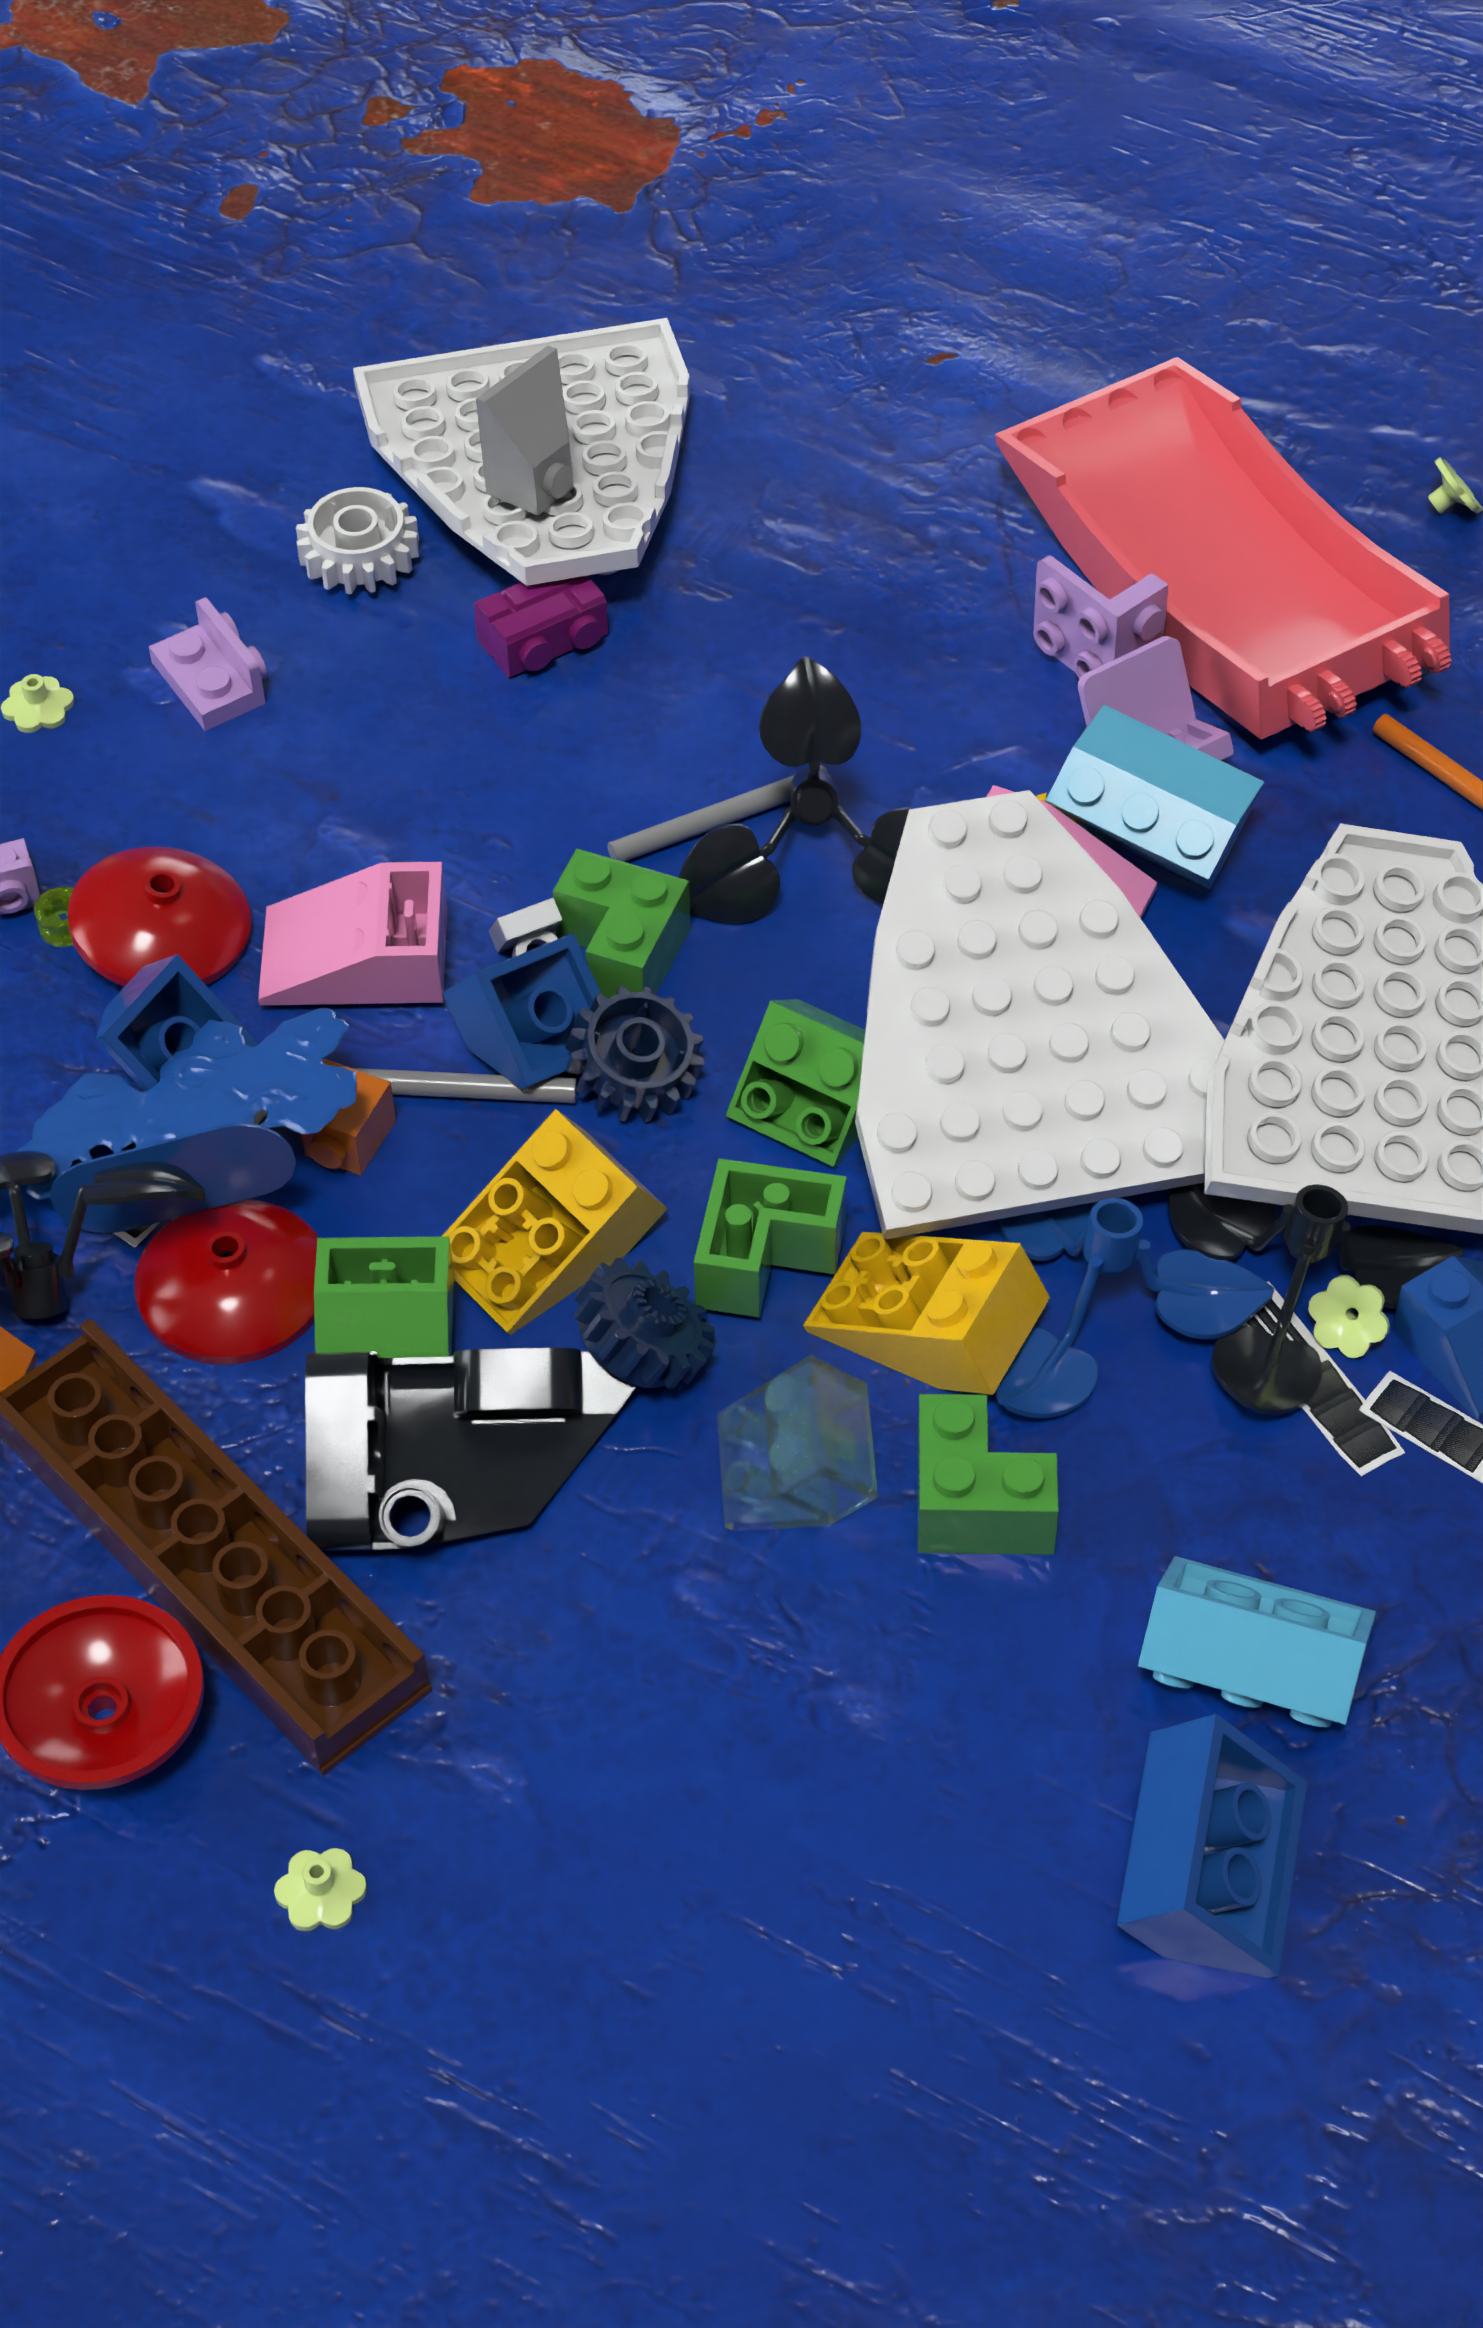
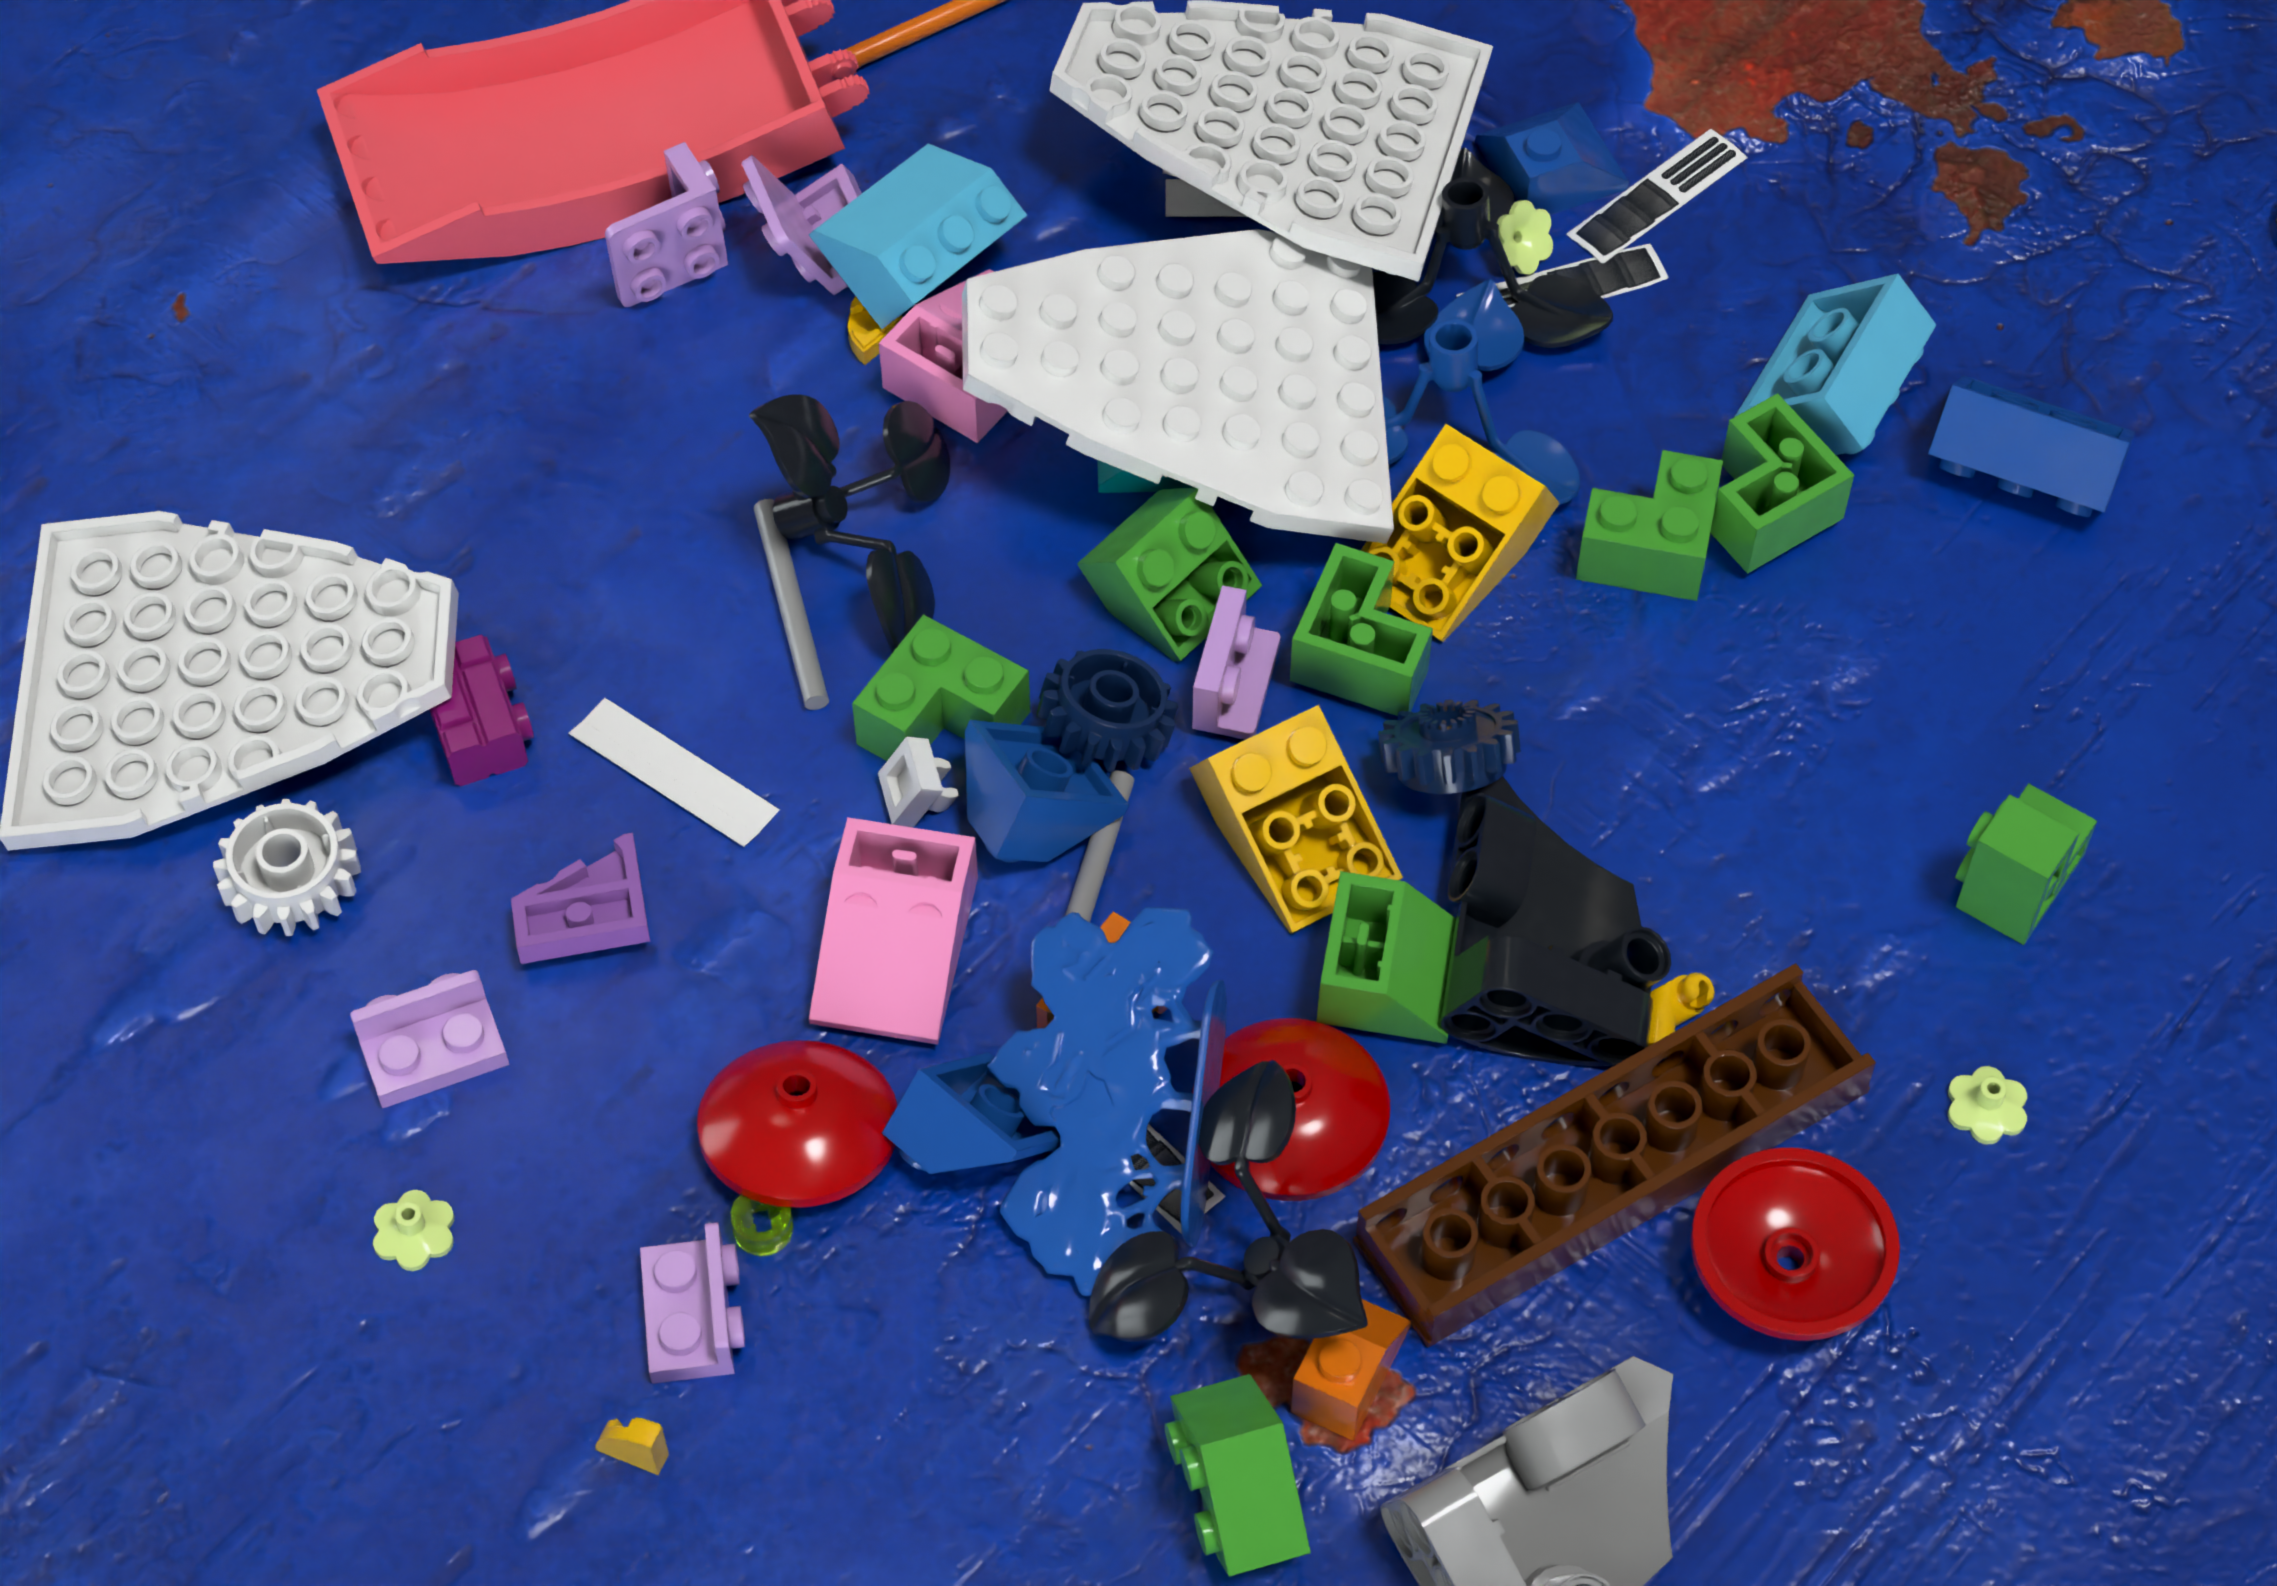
camera: 80 degrees left, 5 degrees up
light grey slope [476,345,573,515] -> none
clear light blue slope [717,1355,878,1531] -> none
none -> medium lavender wing [511,833,650,964]
none -> white sticker [568,698,780,847]
none -> lavender bracket [1192,585,1280,740]
none -> yellow arm [1648,972,1715,1058]
none -> bright green brick [1710,393,1854,574]
none -> bright green brick [1955,783,2097,945]

